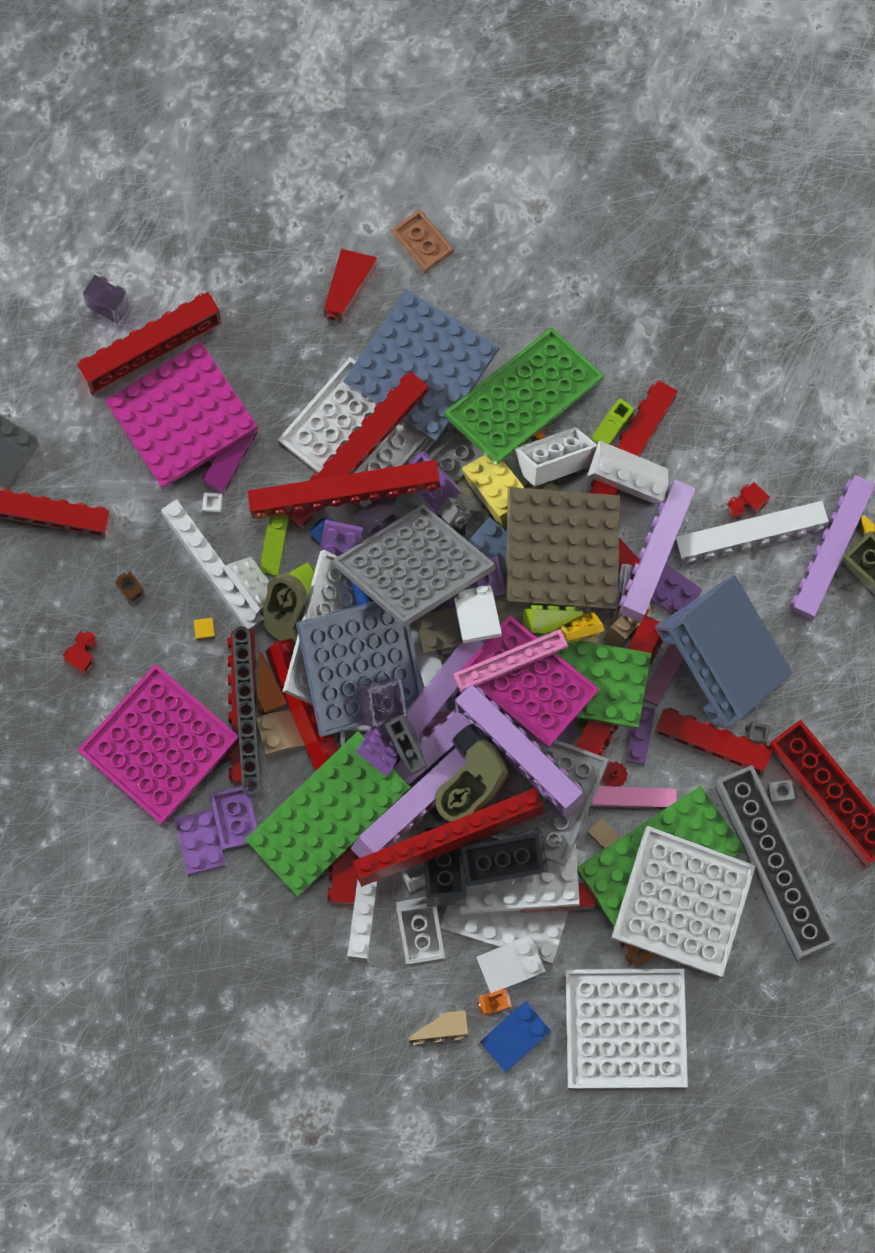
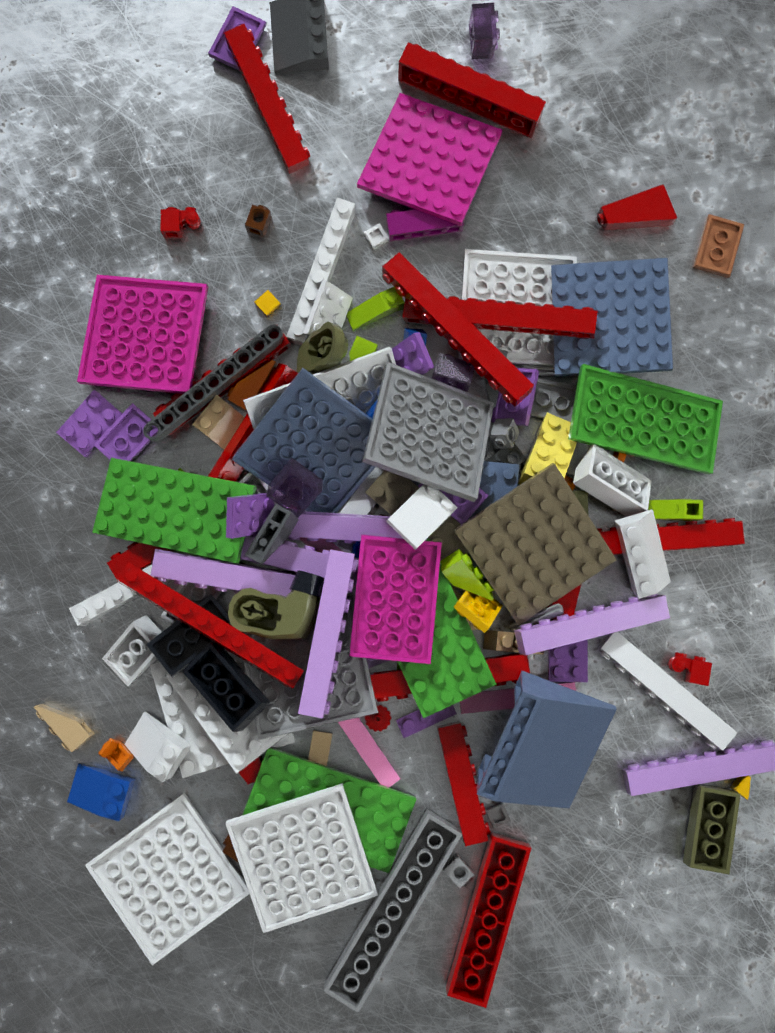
camera: 50 degrees right, 10 degrees up
bright pink tile [453,629,568,693] -> none

